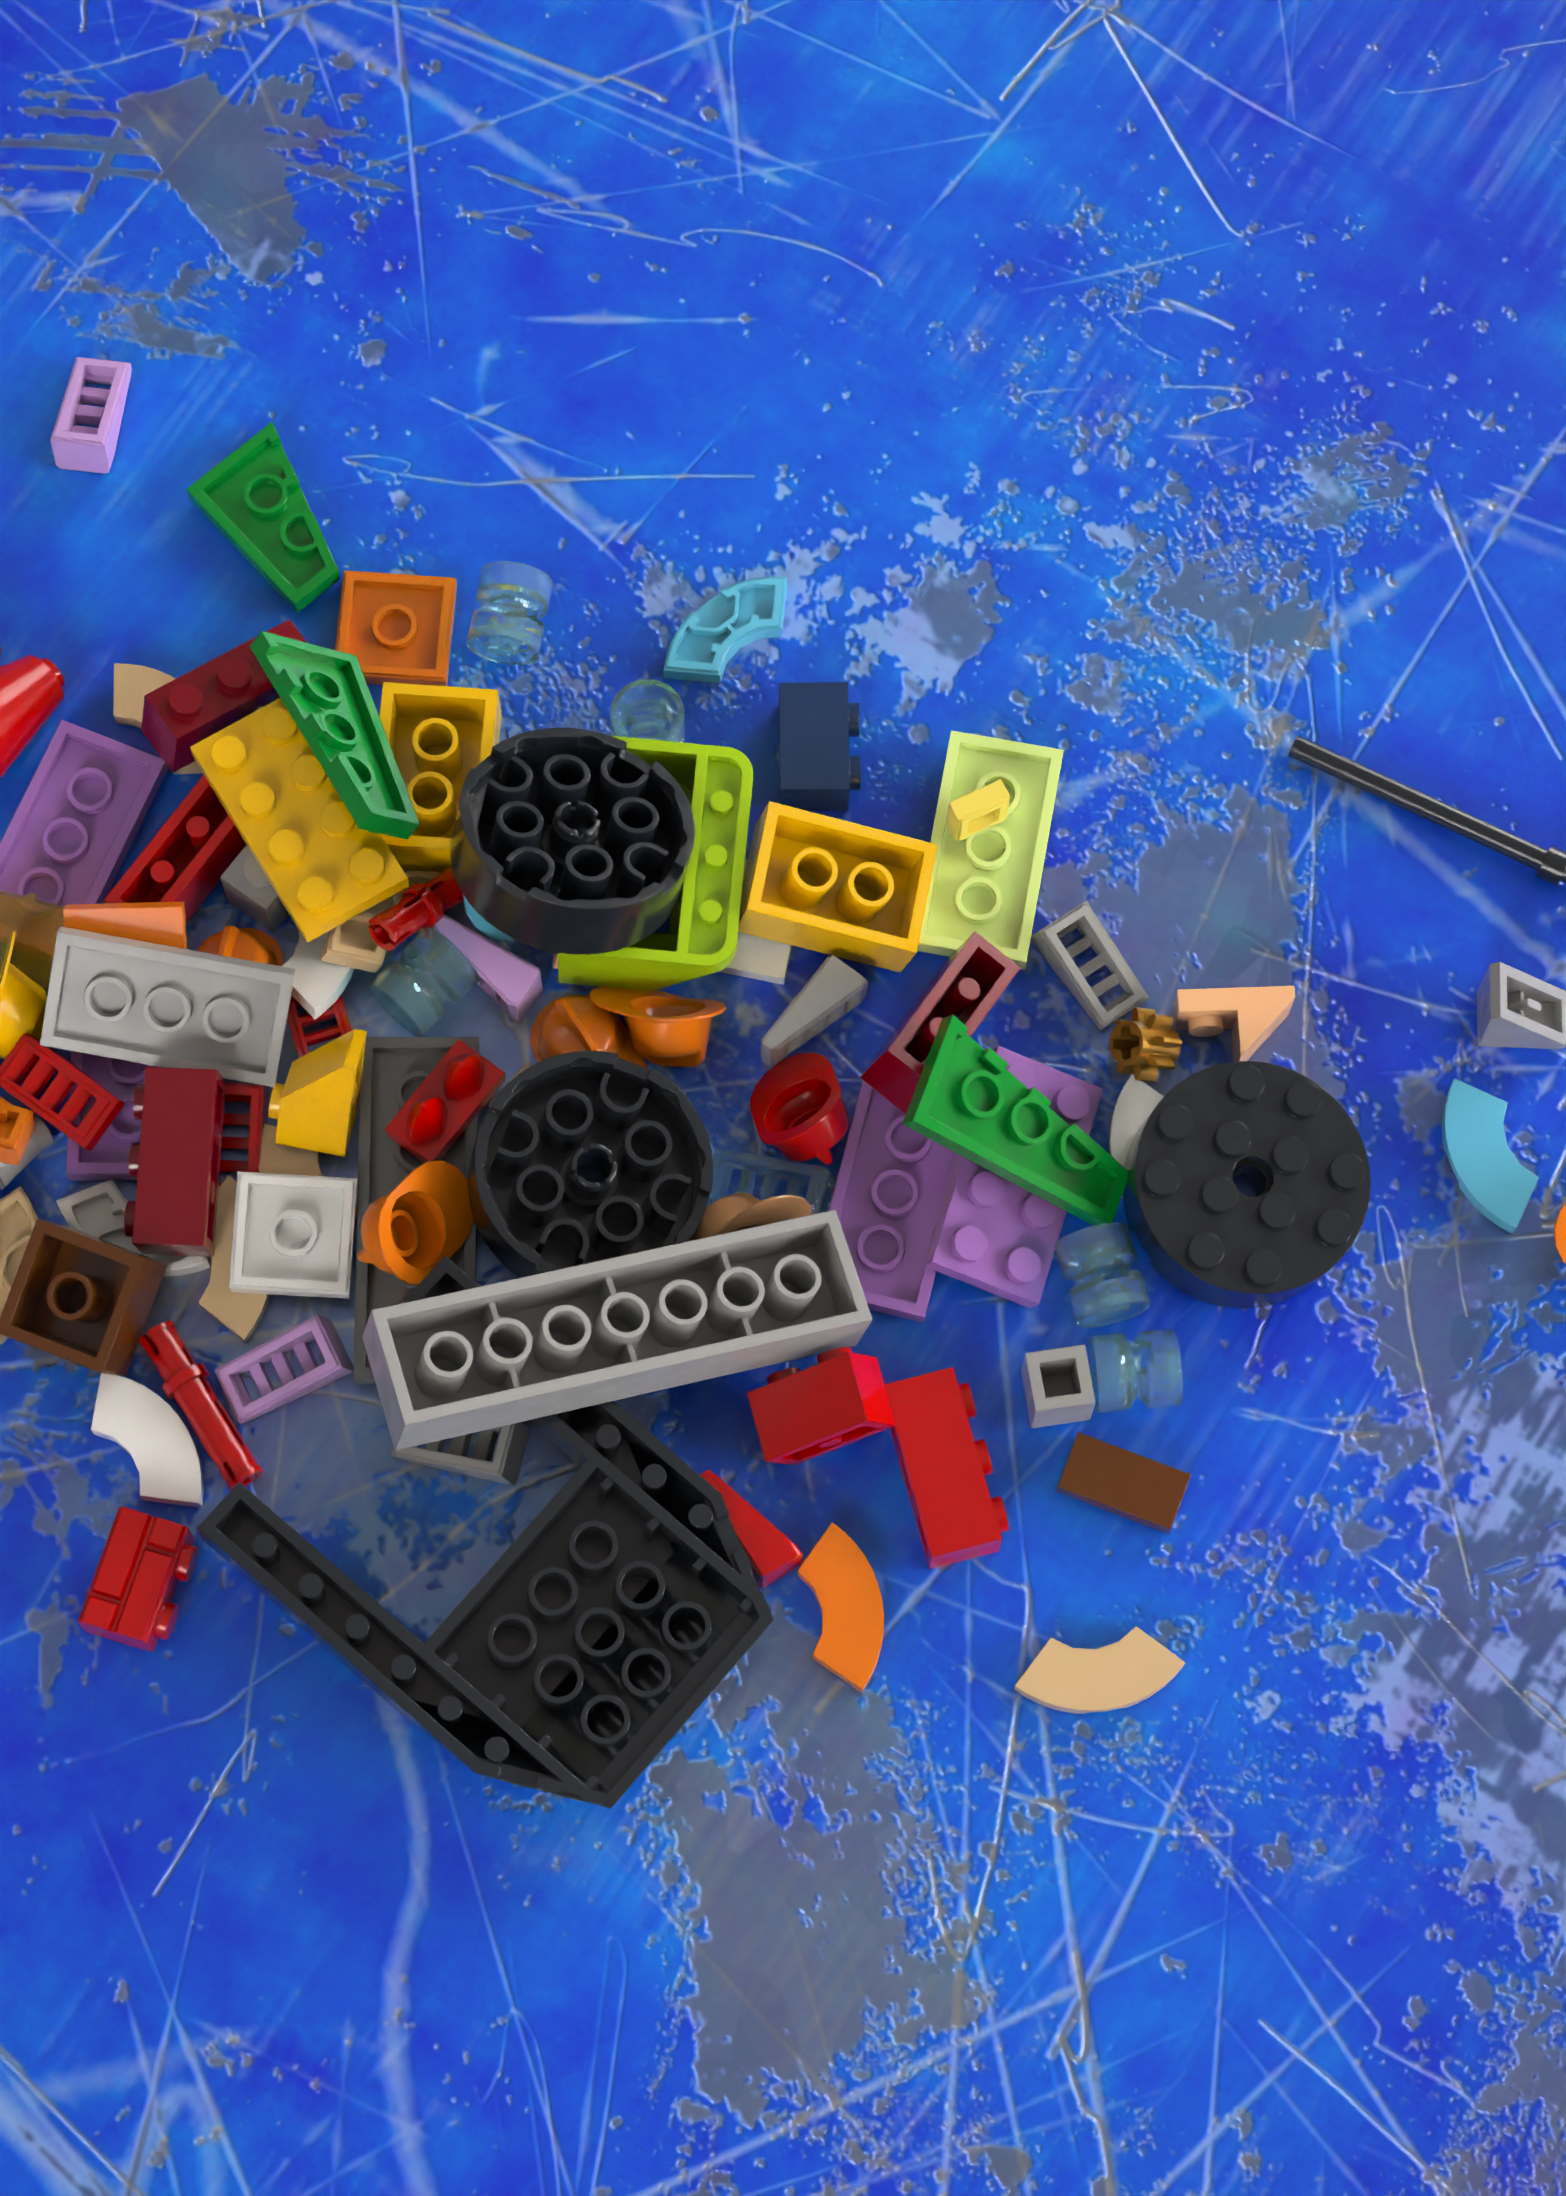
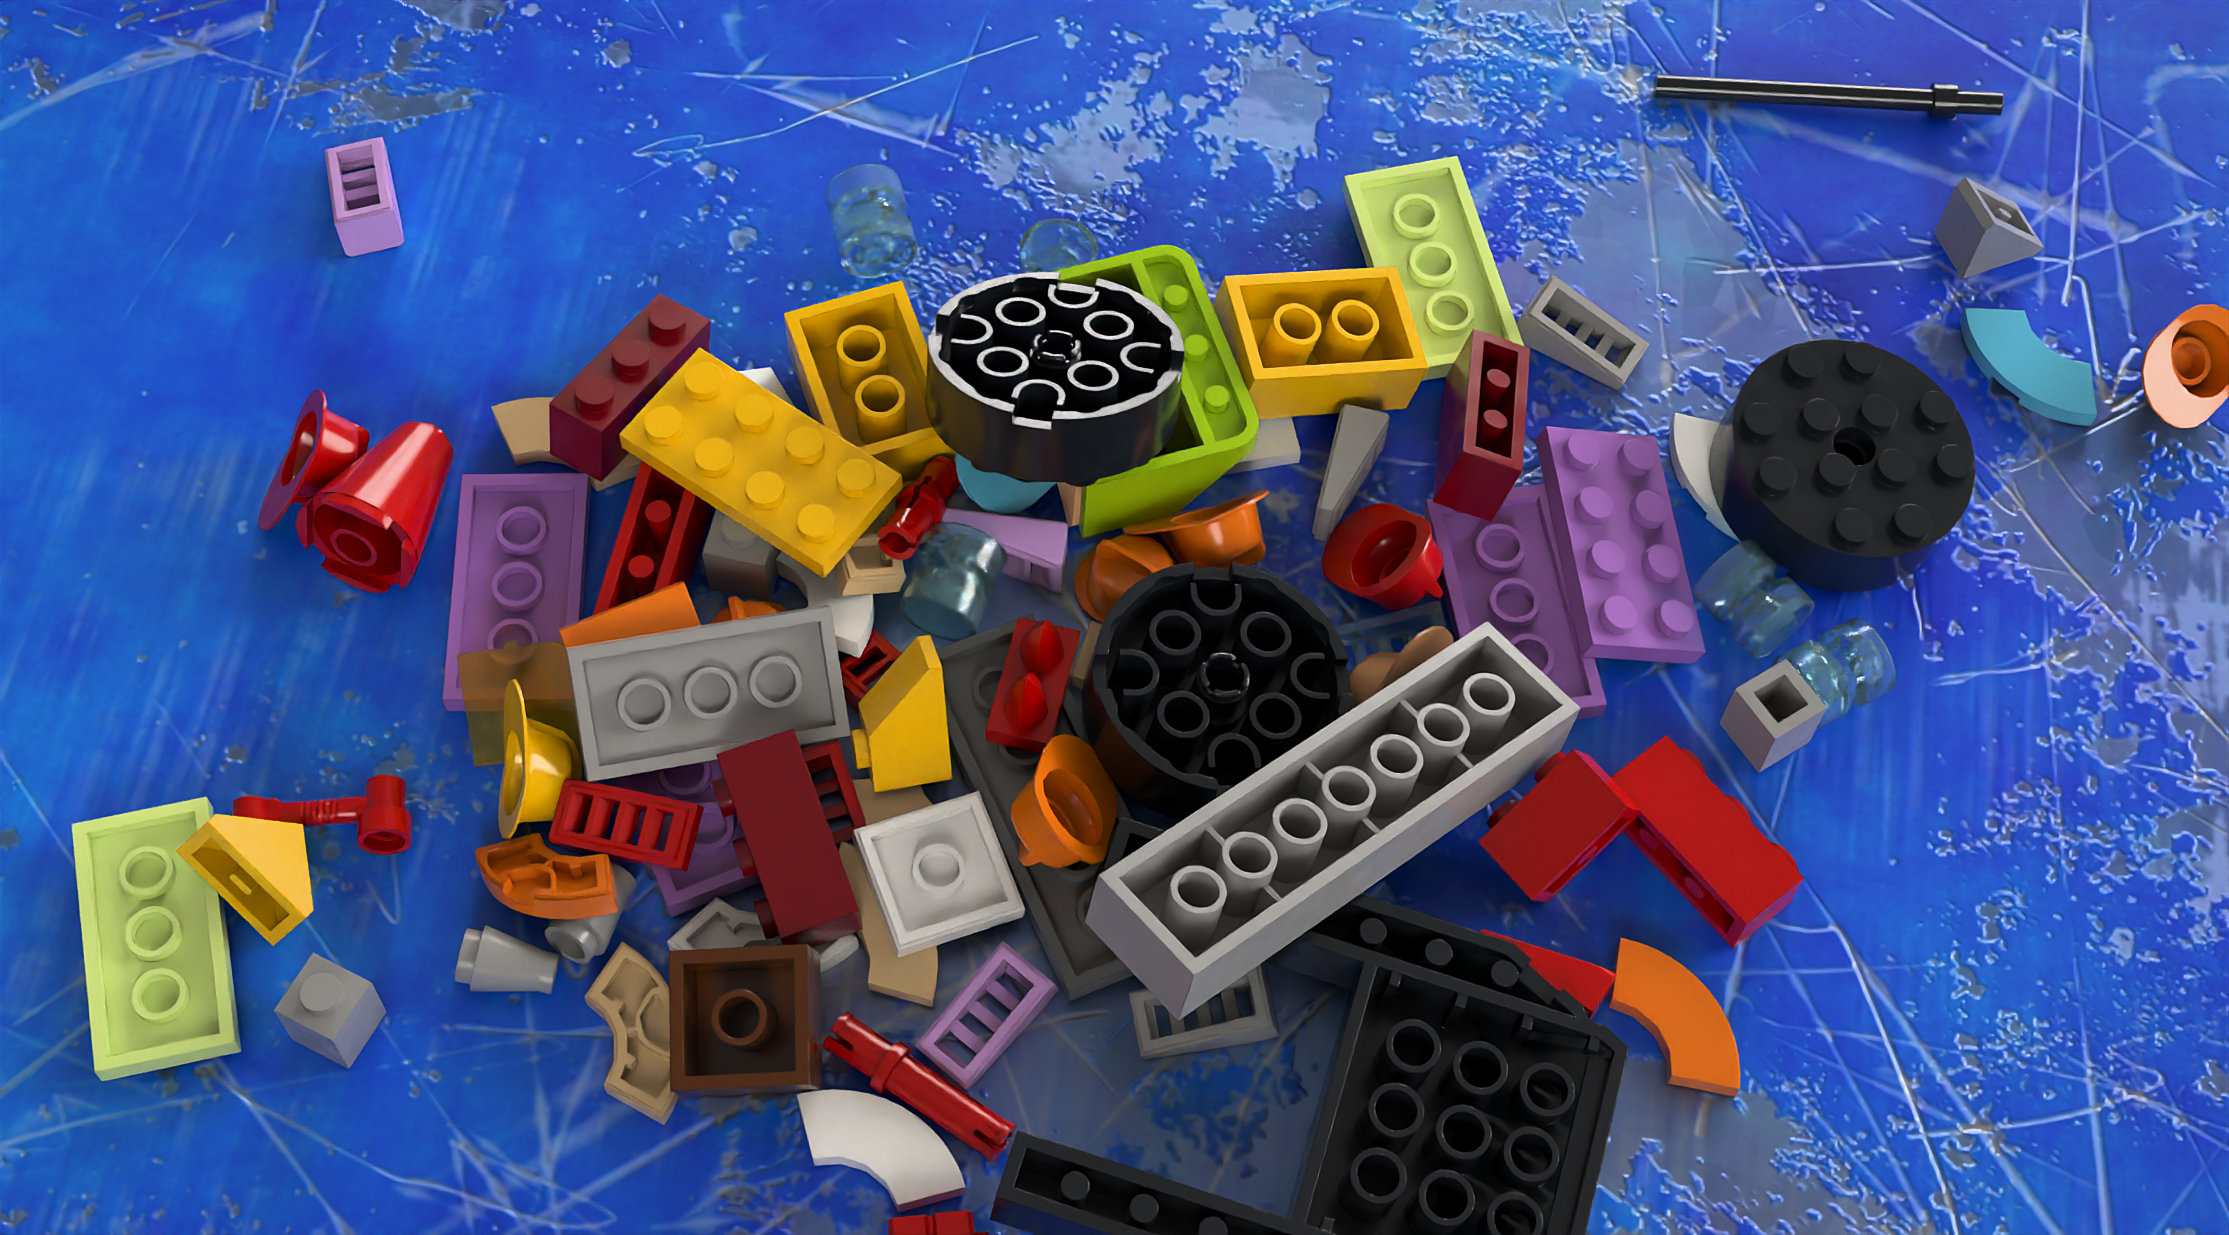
camera: 25 degrees left, 10 degrees down
green wing [186,421,340,613] -> none
green wing [249,631,420,840] -> none
orange tile [335,570,457,686] -> none
medium azure tile [663,577,787,683] -> none
dark blue brick [779,682,861,811] -> none
green wing [903,1014,1128,1229] -> none
light yellow tile [946,779,1010,841] -> none
tan tile [1014,1626,1185,1714] -> none
reddish brown tile [1056,1432,1191,1534] -> none
pearl gold gear [1108,1007,1182,1082] -> none
light nougat slope [1172,986,1295,1062] -> none

